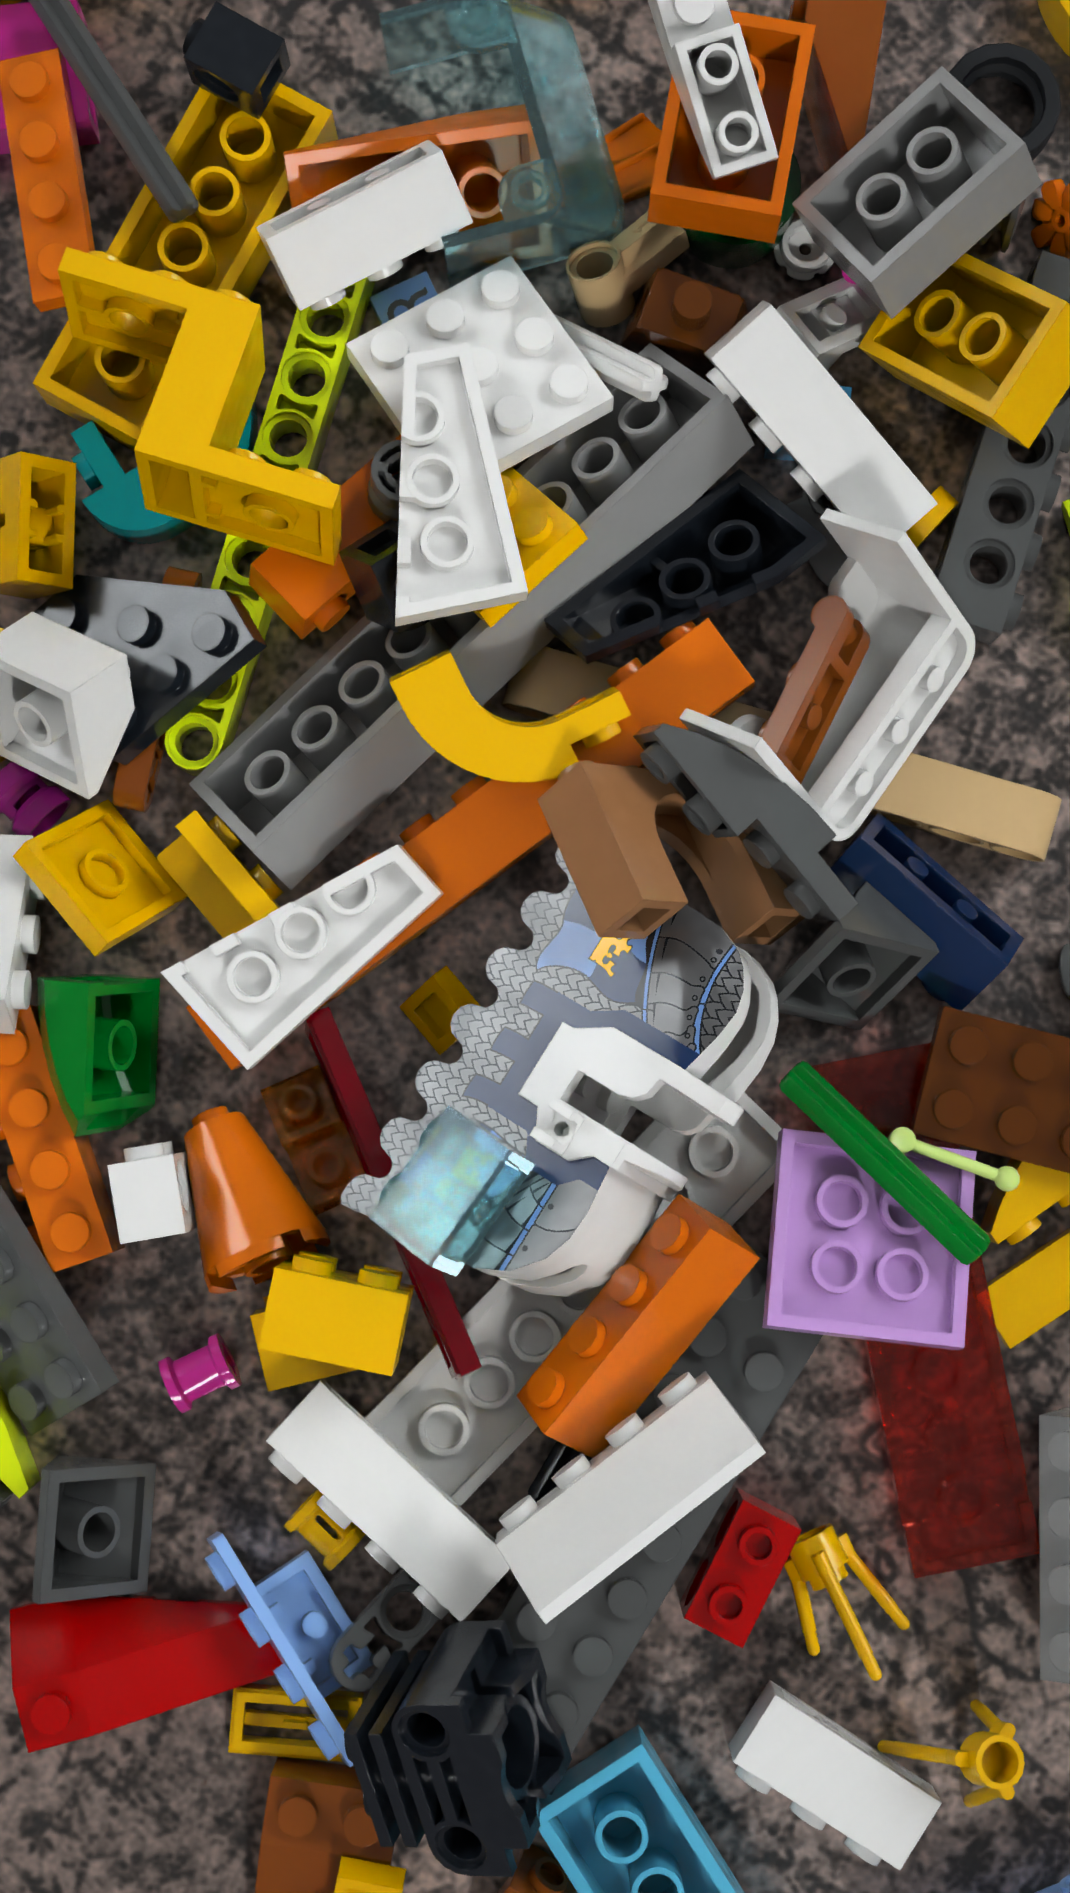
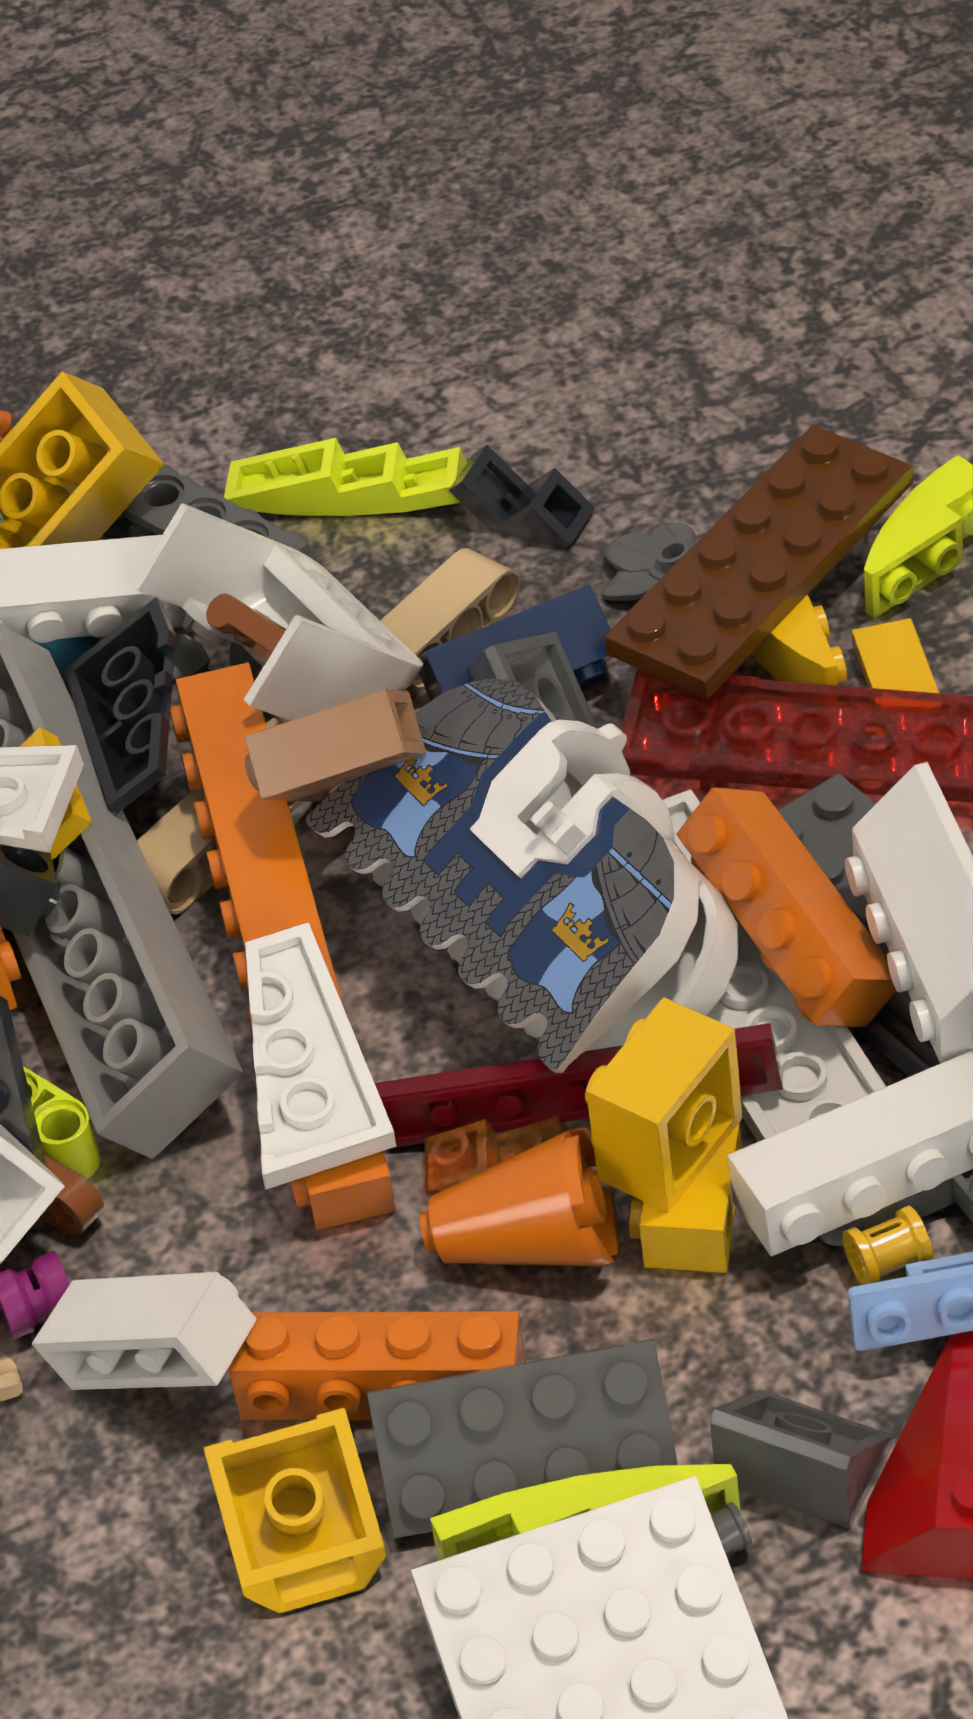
camera: 60 degrees left, 40 degrees down
yellow plate [13,799,187,957] -> none
green slope [37,974,160,1137] -> none
white brick [107,1141,197,1244] -> none
yellow bracket [157,810,284,938] -> none
dark pink bush [158,1333,242,1413] -> none
clear light blue brick [369,1105,535,1277] -> none
yellow arch [388,649,631,782] -> none
yellow plate [399,965,480,1055] -> none
dark grey slope [633,723,858,921] -> none
lavender plate [762,1128,977,1350] -> none
green axle [779,1061,991,1265] -> none
yellowish green hinge [888,1127,1020,1192] -> none

